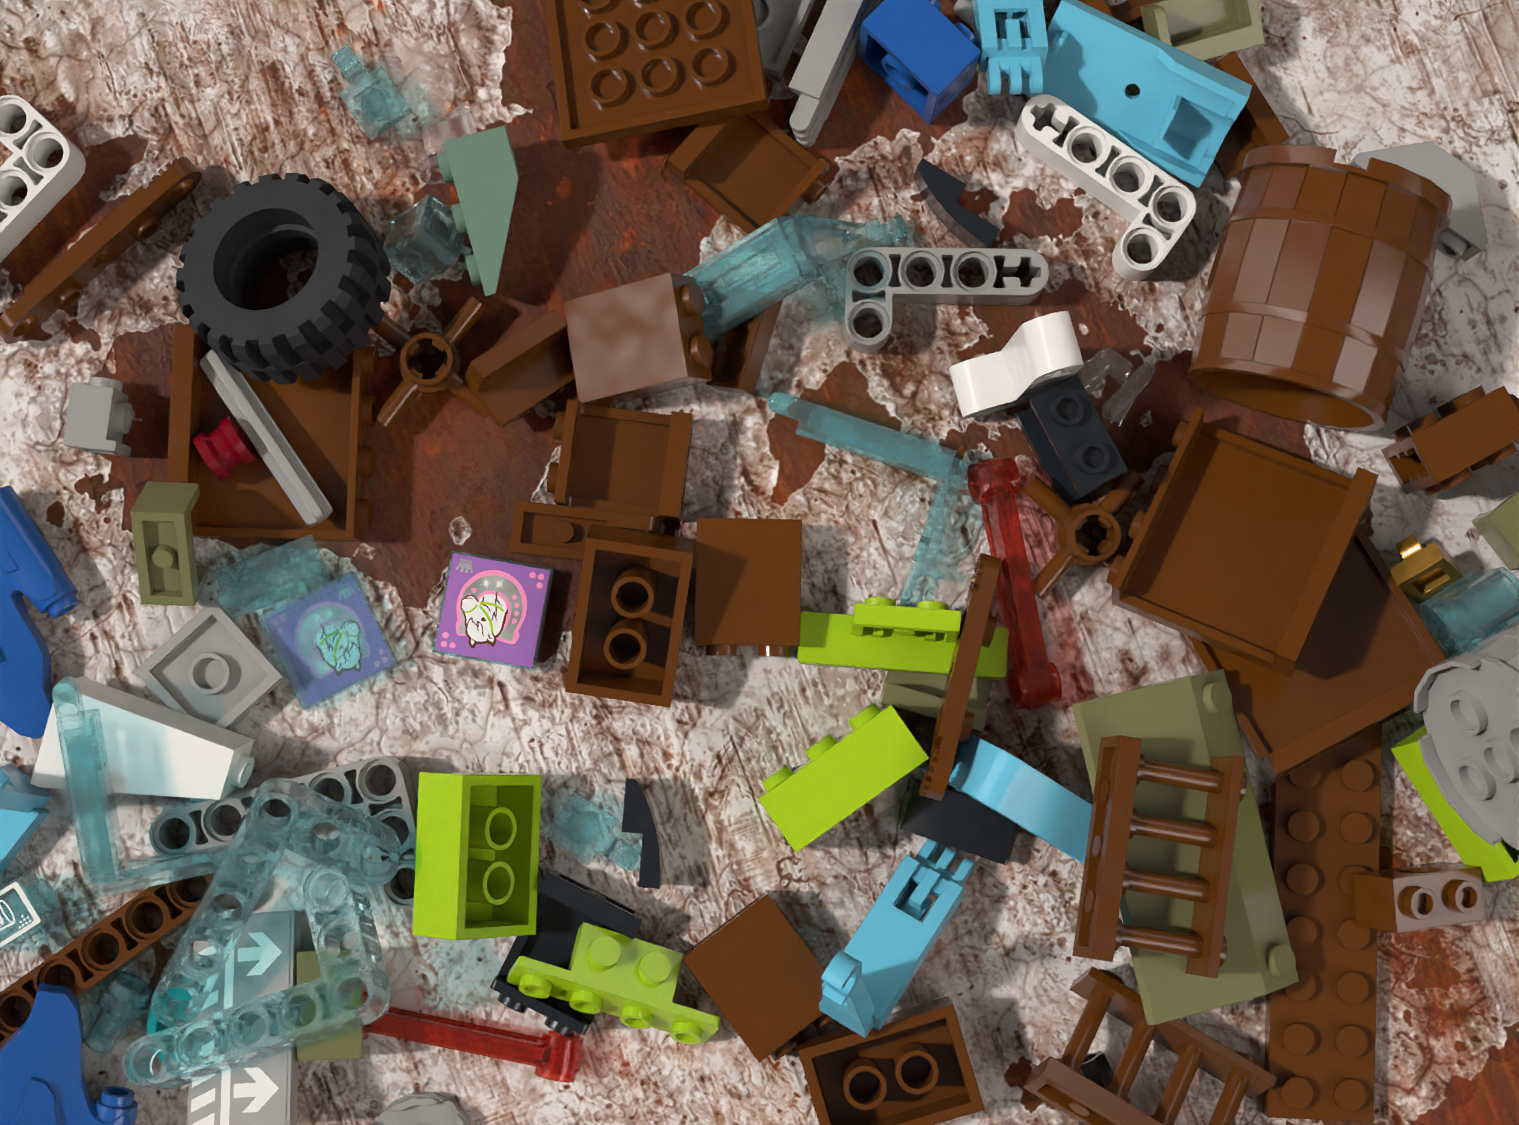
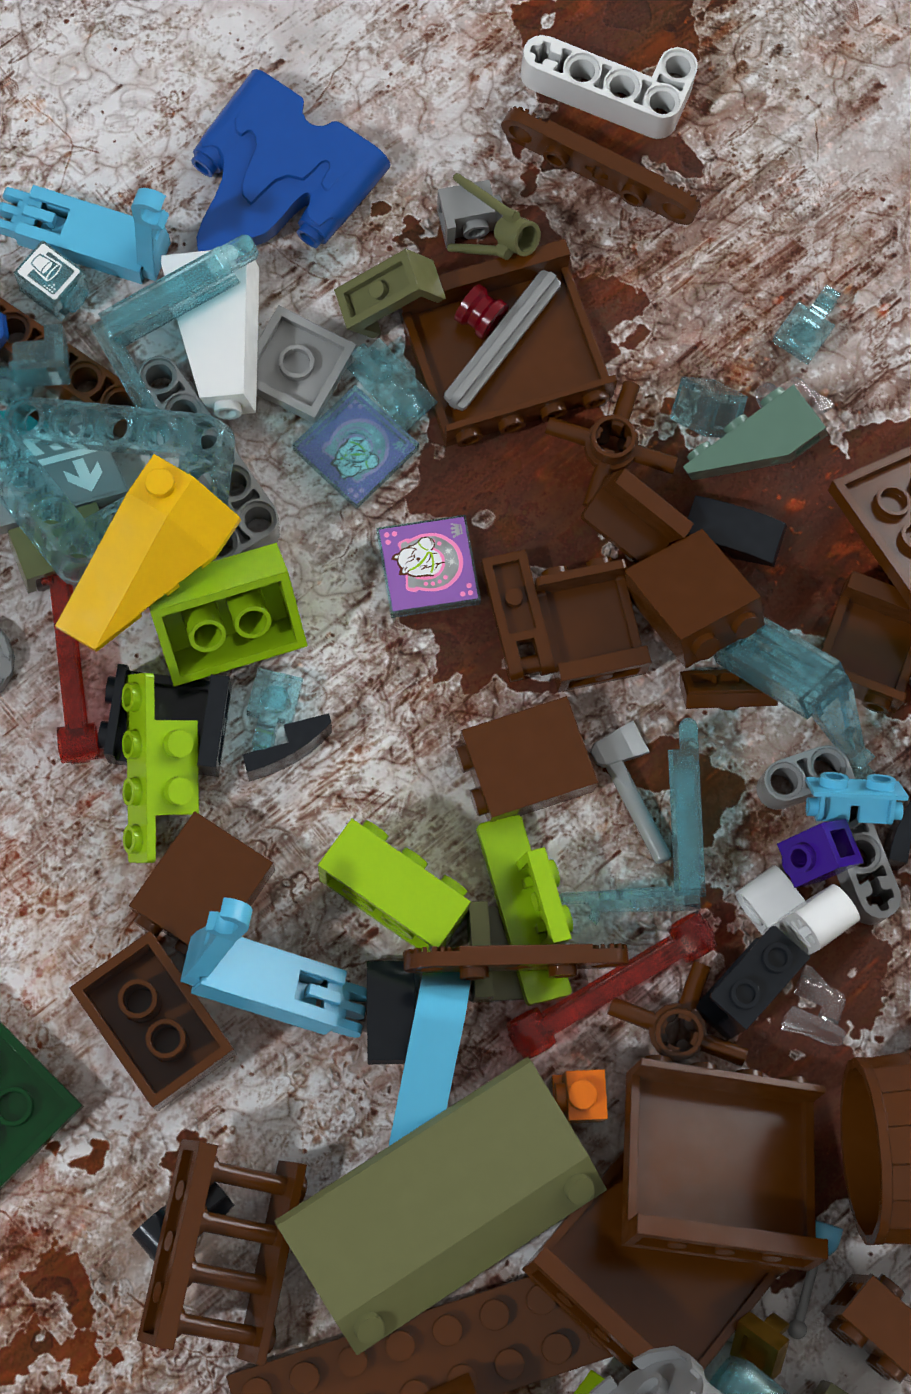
camera: 60 degrees right, 10 degrees down
black tyre [176,173,392,384] -> none
reddish brown brick [565,524,696,708] -> none
reddish brown fence [1072,735,1247,979] -> none
none -> clear light blue panel [9,324,70,388]
none -> yellow wedge [55,454,241,652]
none -> olive plant [447,173,541,260]
none -> orange brick [552,1069,608,1124]
none -> light grey piece [590,720,671,864]
none -> black slope [683,495,787,567]
none -> dark purple brick [777,819,864,888]
none -> light grey hinge [787,1220,843,1339]
none -> medium azure hinge [805,772,909,825]

